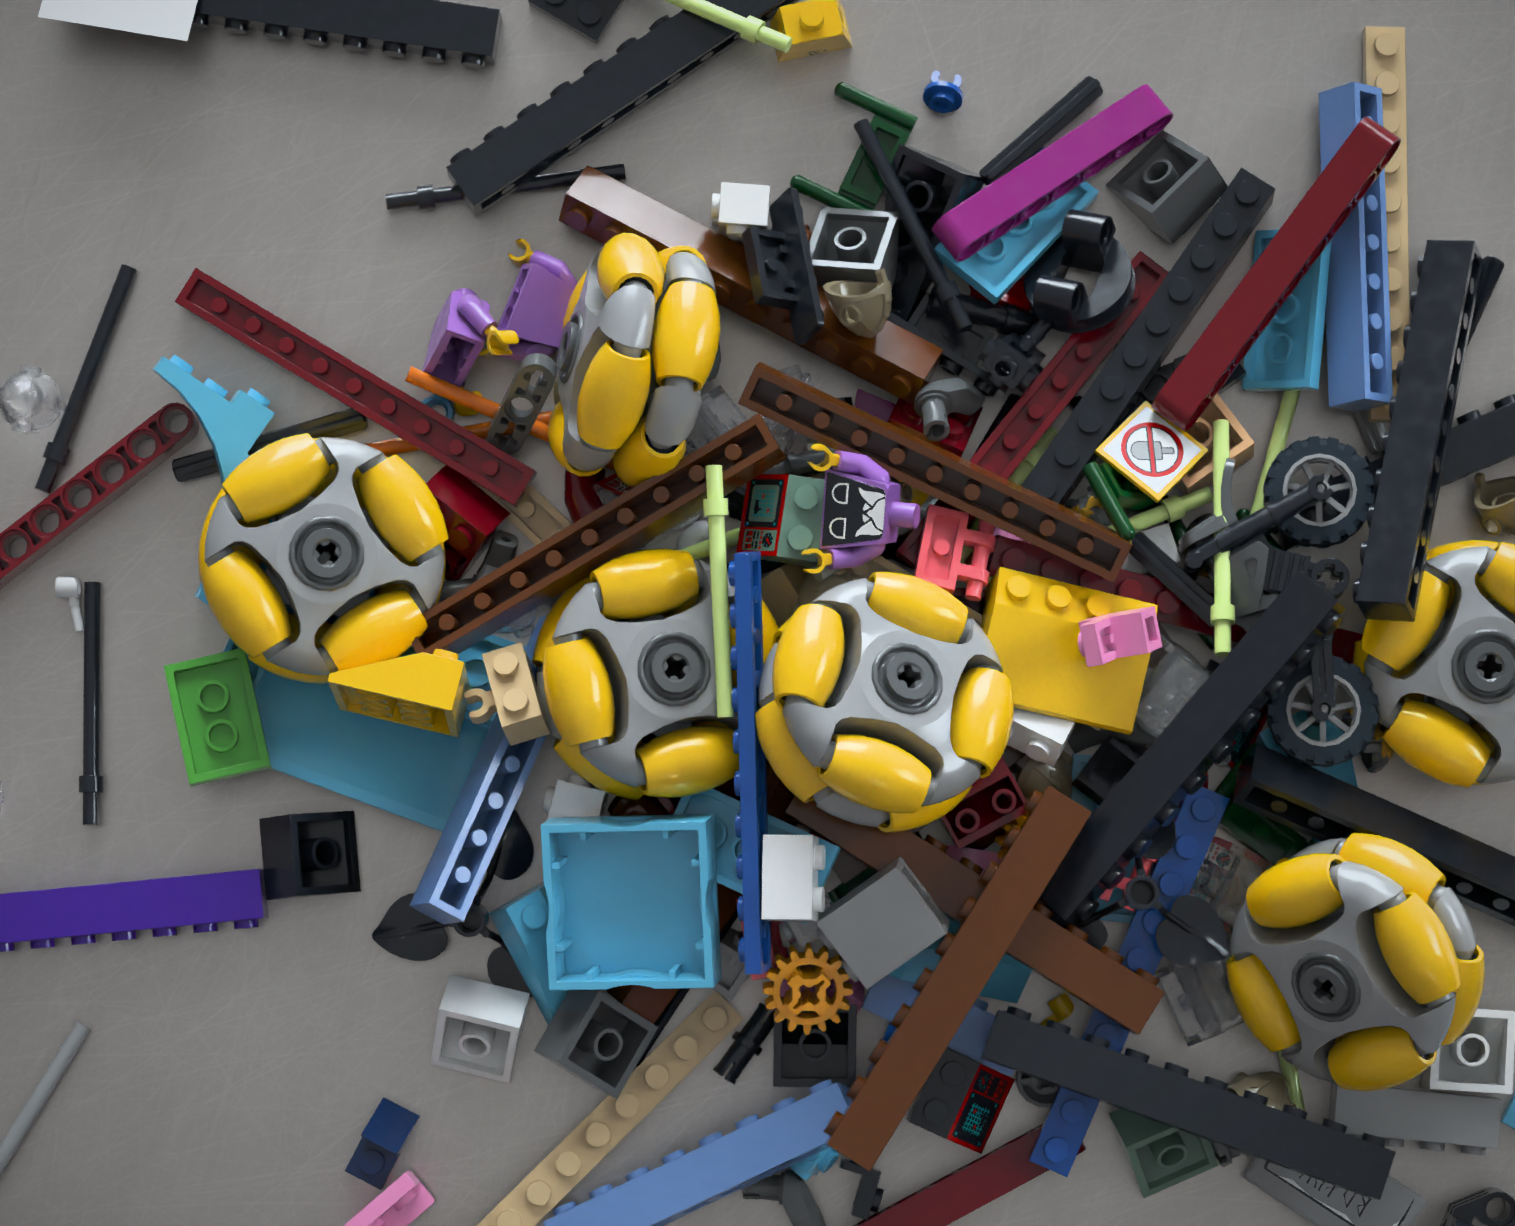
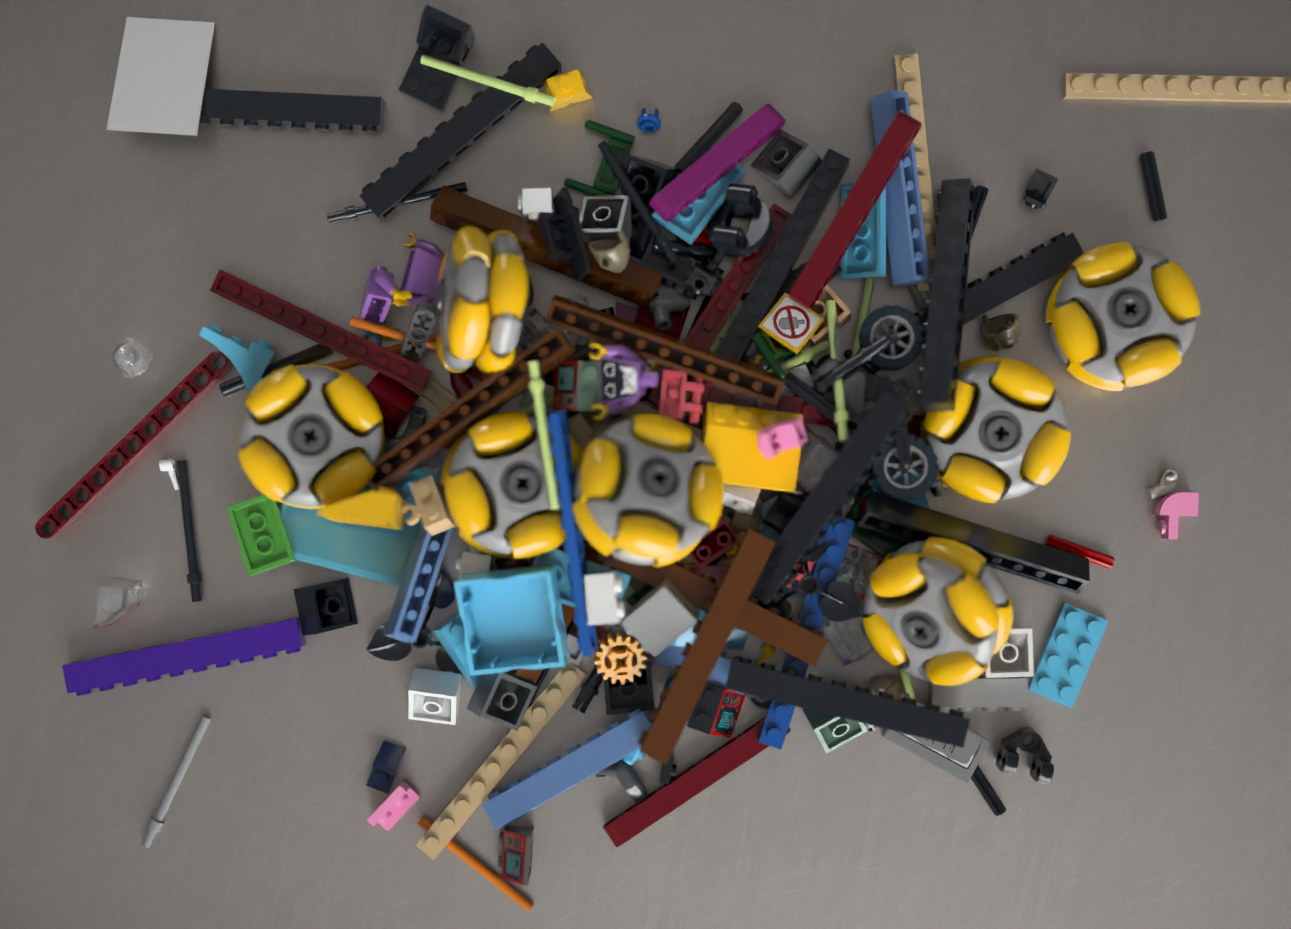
camera: 10 degrees left, 5 degrees up
black bar [35,264,137,494] -> none

